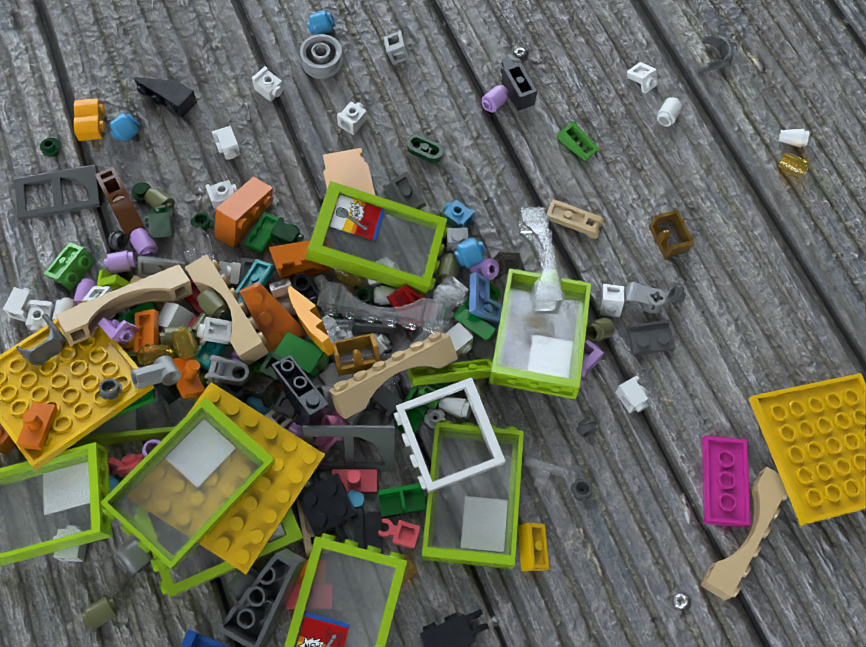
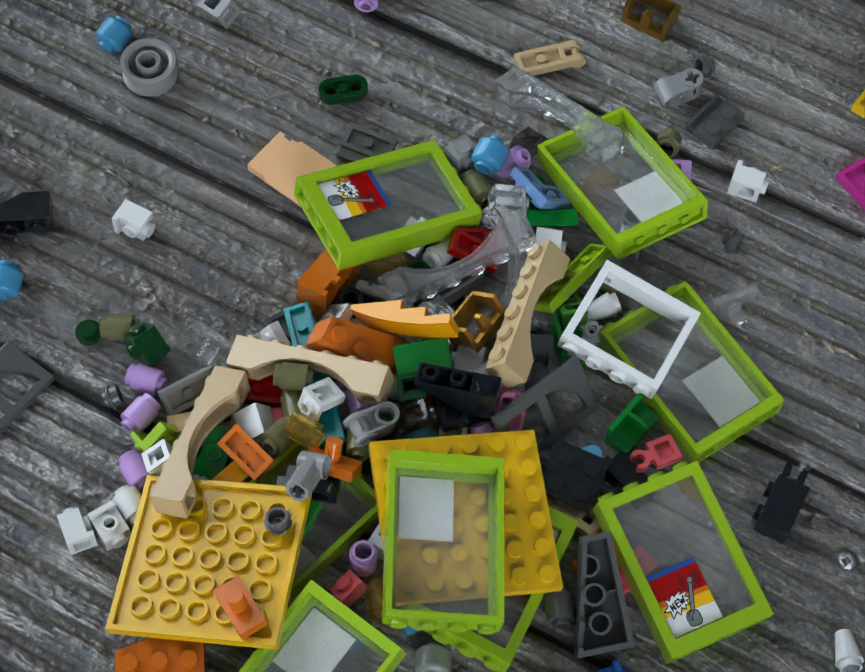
camera: 40 degrees left, 5 degrees down
dark grey helmet [16,314,66,366] -> none
bright green bracket [44,242,96,291] -> none
reddish brown slope [95,166,145,237] -> none
lavender bracket [98,317,139,345] -> none
clear yellow brick [138,344,174,366] -> none
dark green plate [190,212,215,234] -> none
white brick [205,180,237,210] -> none
orange wedge [215,176,273,249] -> none
green plate [244,212,279,255] -> none
white brick [252,66,284,102] -> none
dark green brick [270,217,304,245] -> none
coral tile [332,469,377,494] -> none
white brick [337,102,367,135] -> none
dark azure brick [443,200,475,228] -> none
yellow slope [517,523,550,572] -> none
dark grey plate [570,479,593,501] -> none
white bracket [600,284,624,318] -> none

